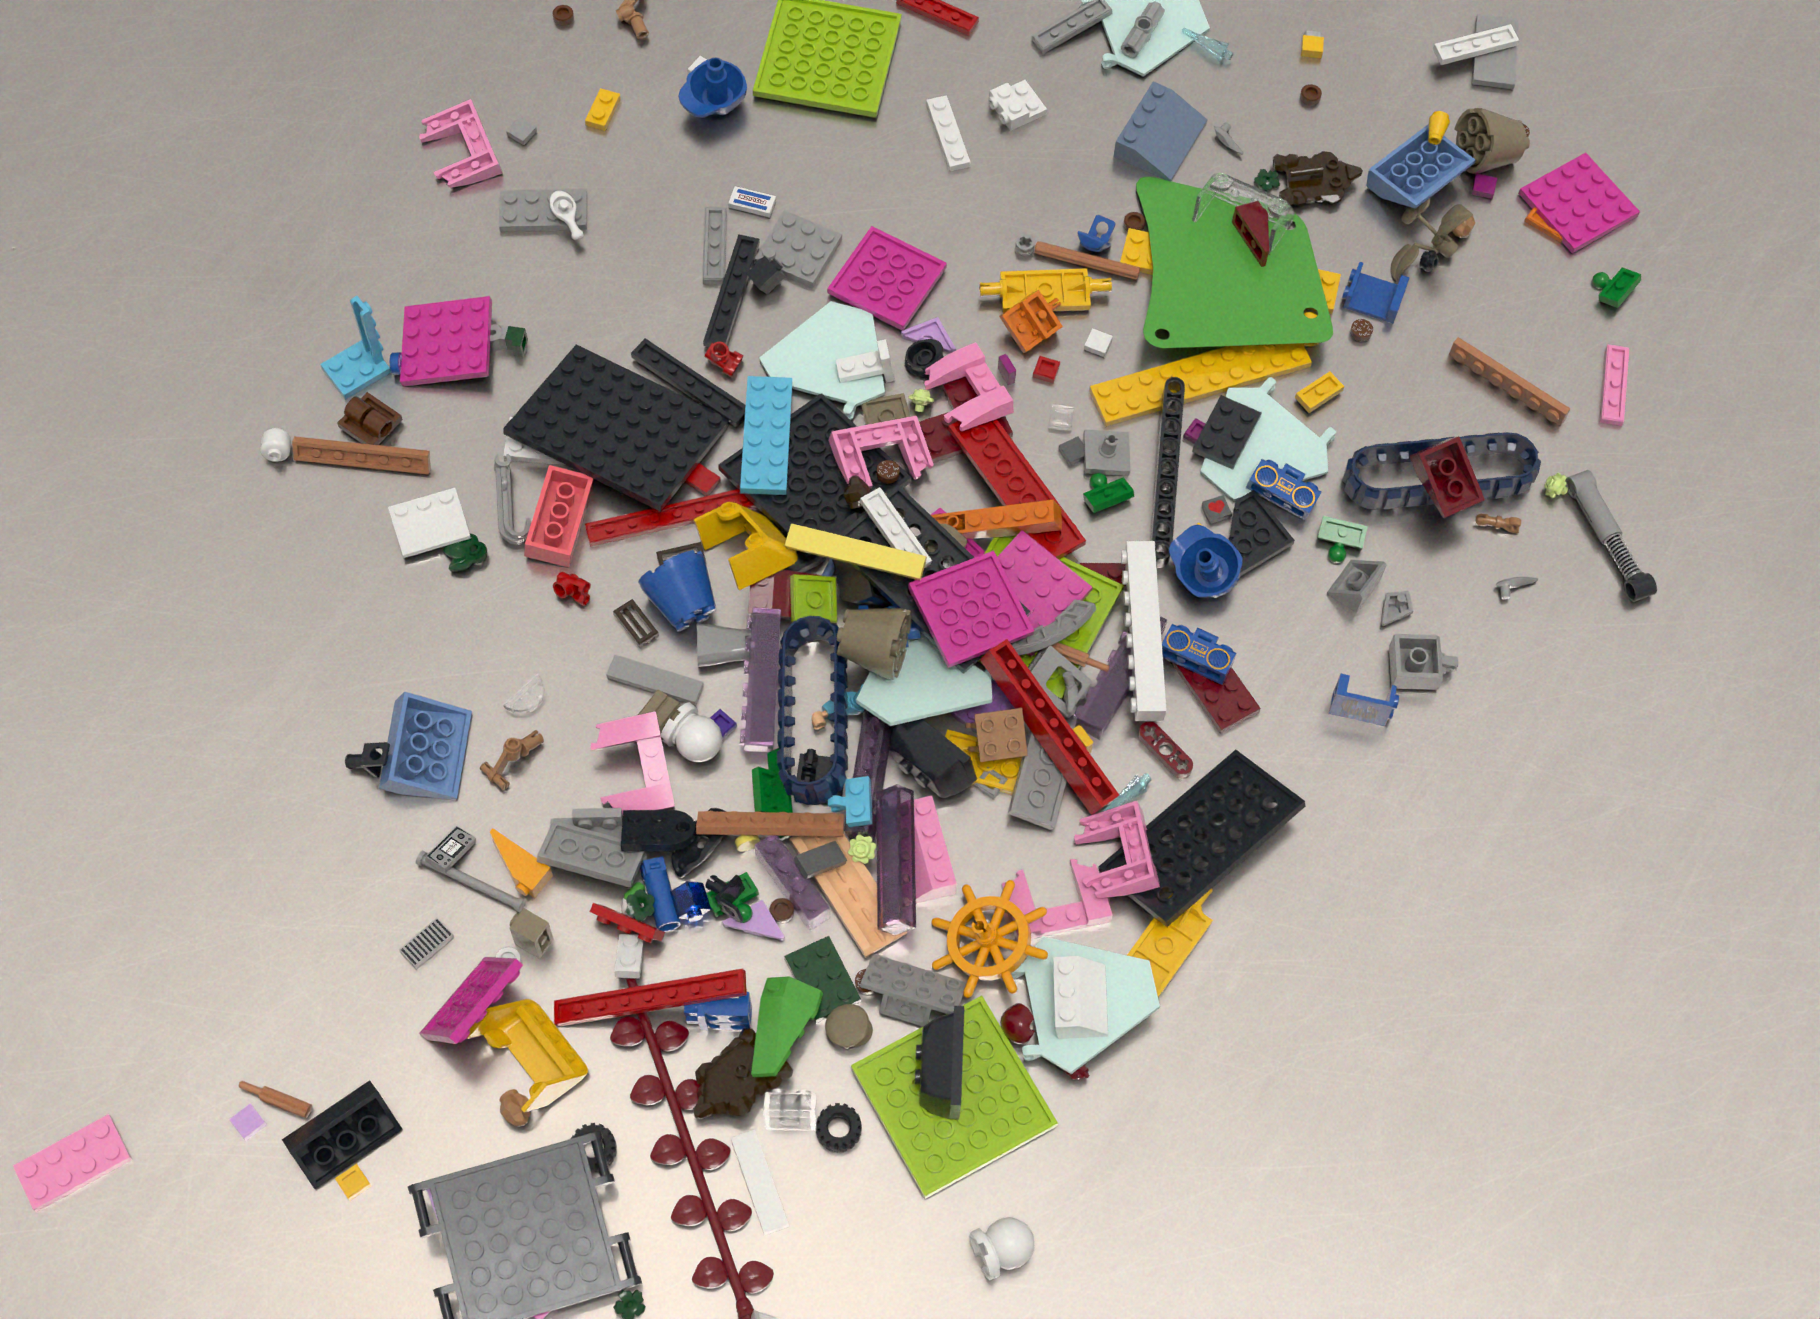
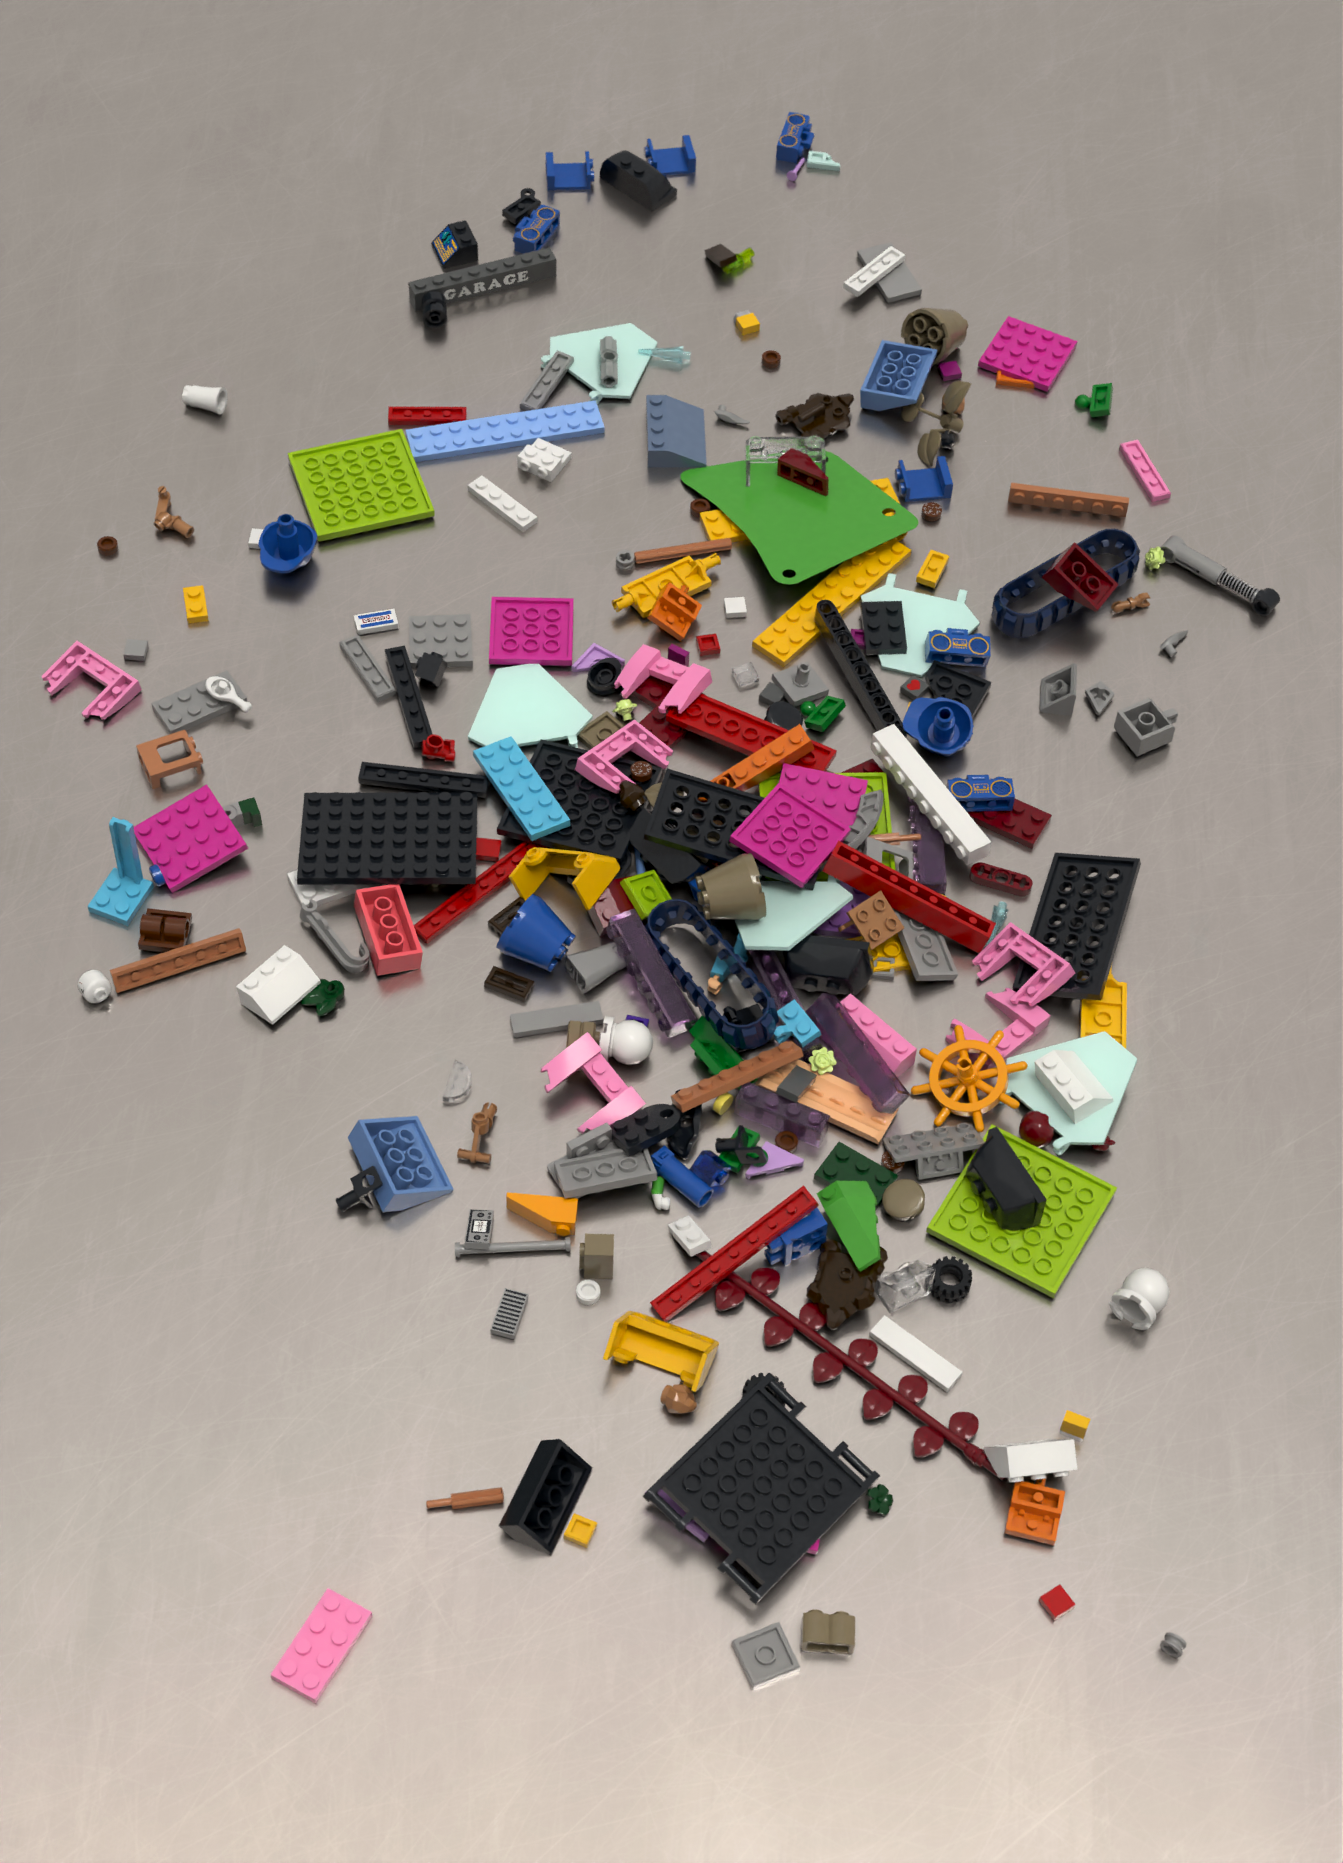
camera: 30 degrees left, 10 degrees down
lavender tile [229,1104,267,1141] -> none
dark pink plate [419,957,523,1044] -> none
red plate [553,572,591,606] -> none
red plate [589,903,665,943] -> none
dark green plant [626,889,655,921] -> none
light yellow tile [785,524,927,580] -> none
white bracket [836,339,895,383] -> none
white plate [860,487,932,568] -> none
light grey bar [1063,671,1078,714] -> none
blue piece [1077,215,1116,252] -> none
dark green plant [1254,169,1280,192] -> none
plate [1317,515,1368,564] -> none
panel [1329,673,1399,726] -> none
yellow cone [1428,111,1450,145] -> none
none -> nougat window [136,730,203,789]
none -> light blue plate [405,400,605,462]
none -> black piece [764,701,803,730]

